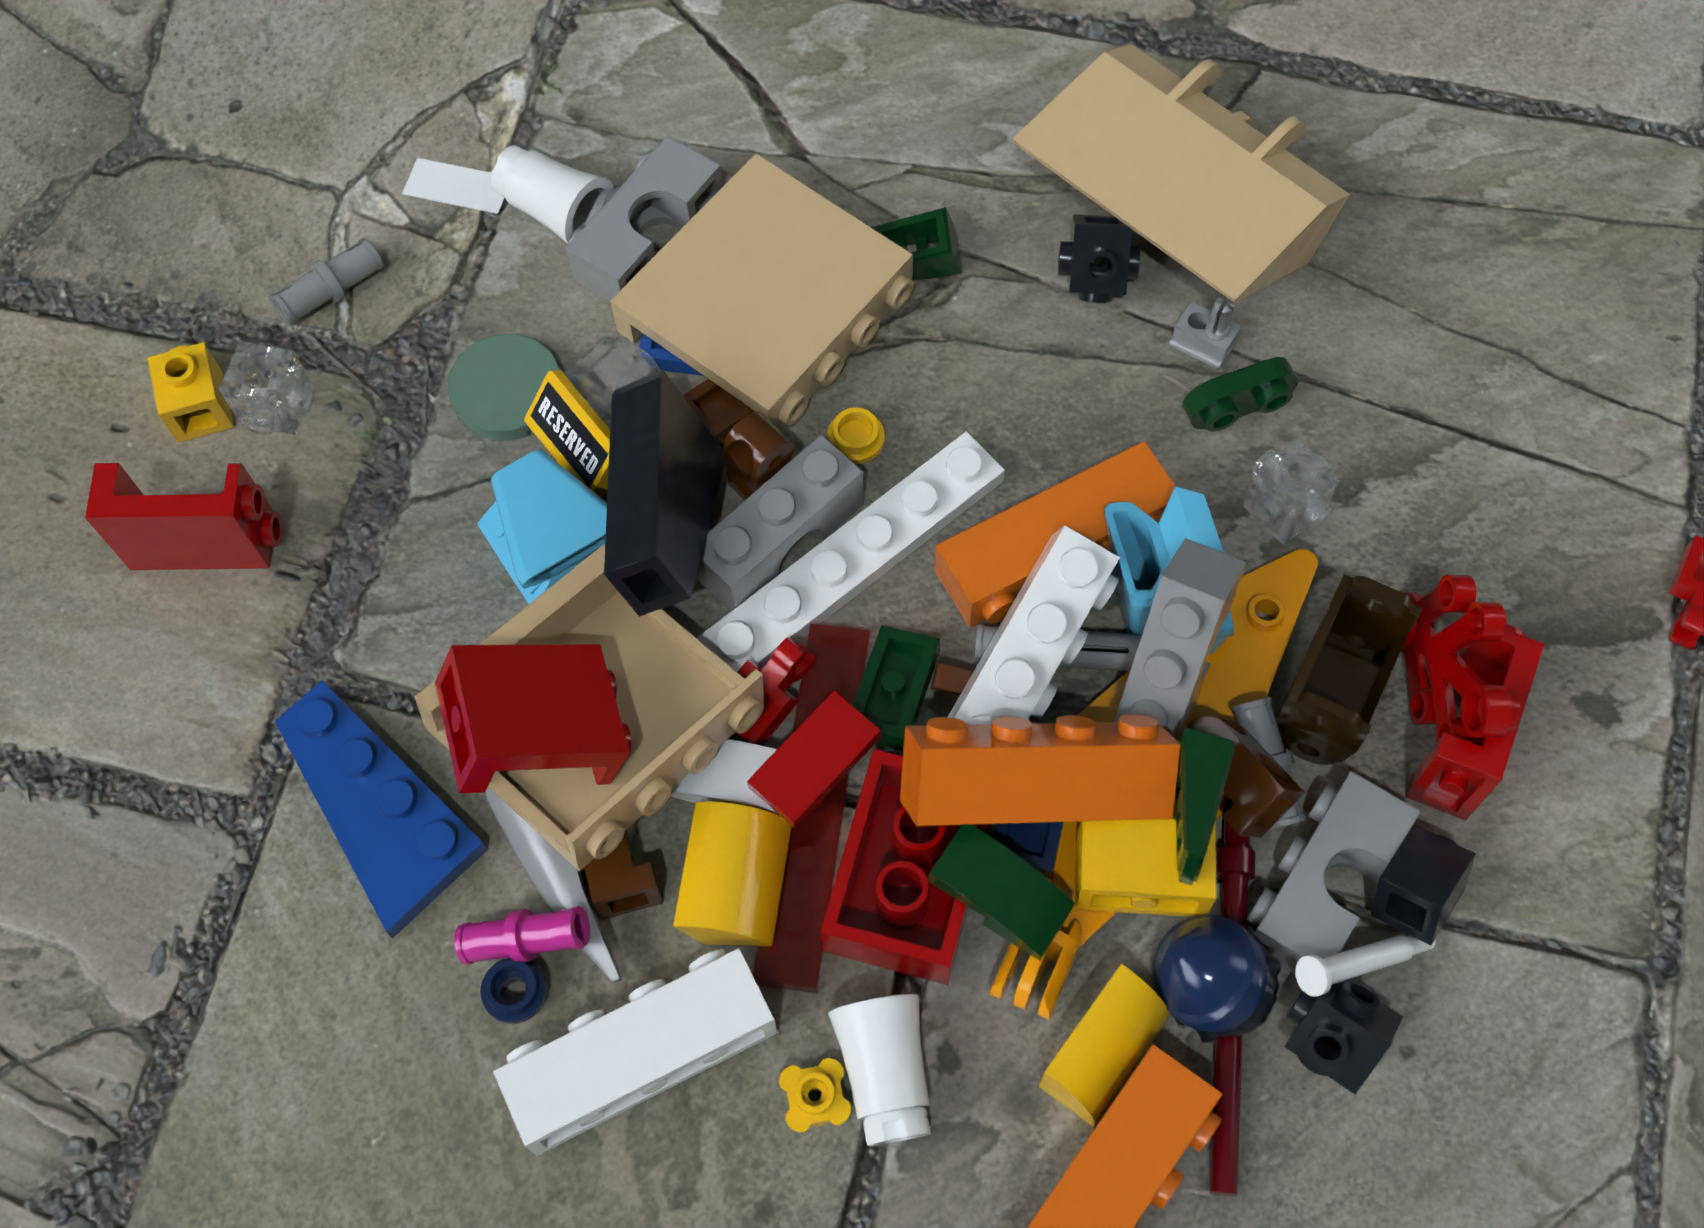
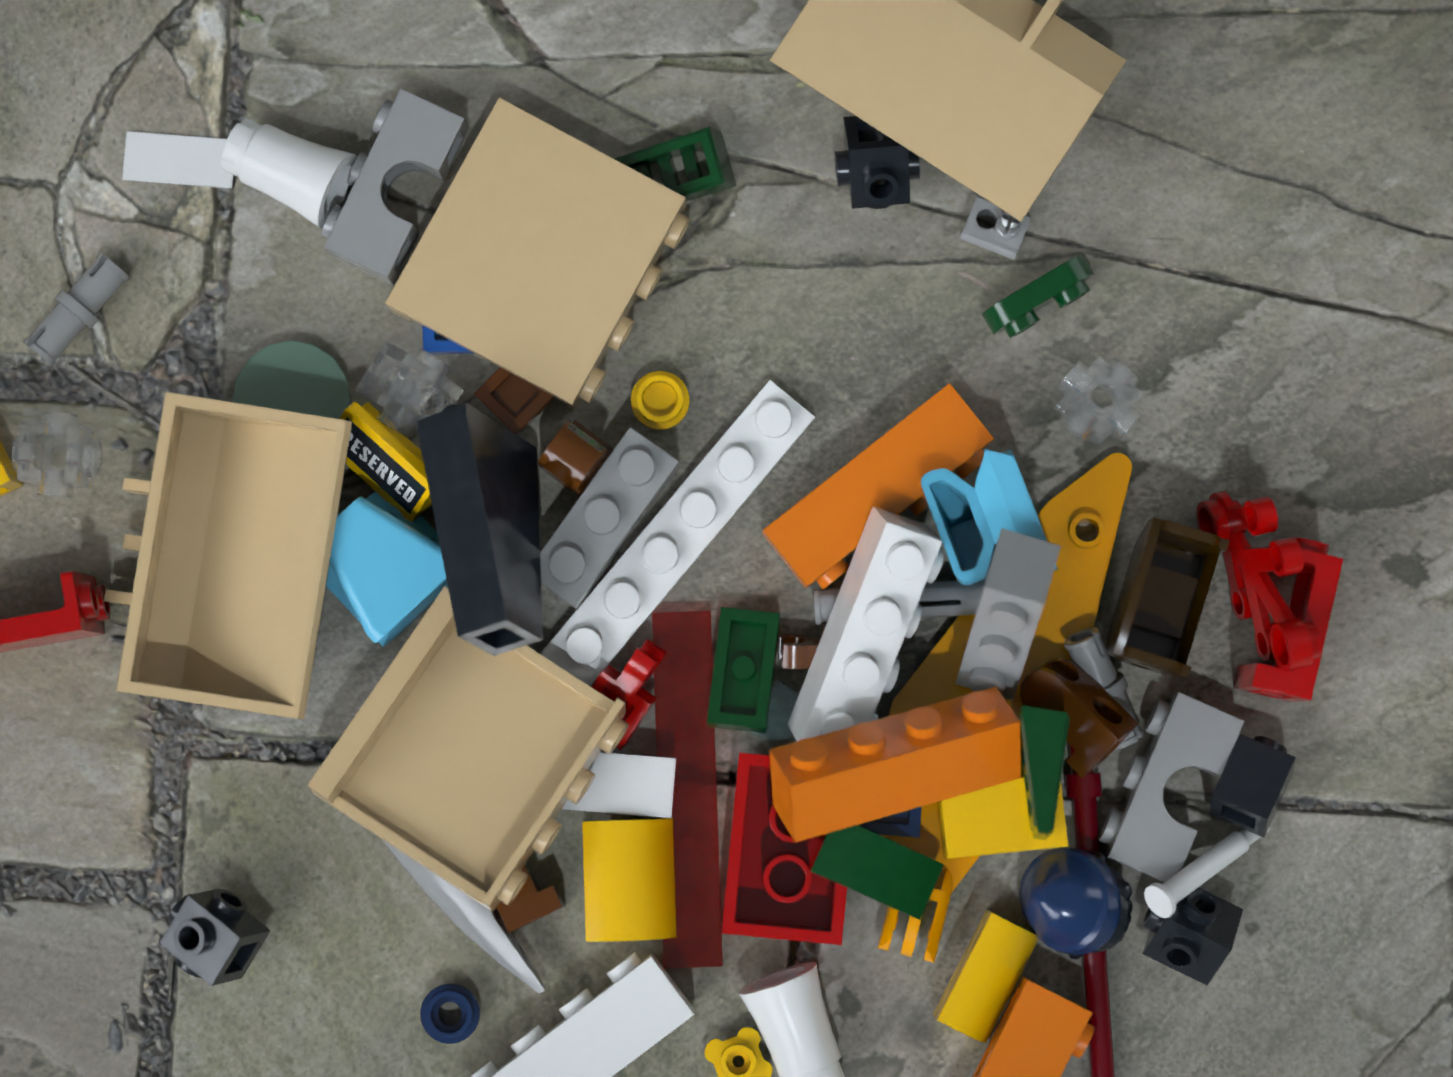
camera: 10 degrees left, 20 degrees up
blue wing [275,680,488,938] -> none
red panel [435,644,632,794] -> none
dark pink pin [454,906,590,965] -> none
red tile [747,691,882,829] -> none
none -> tan piece [104,392,352,720]
none -> black brick [160,888,271,986]

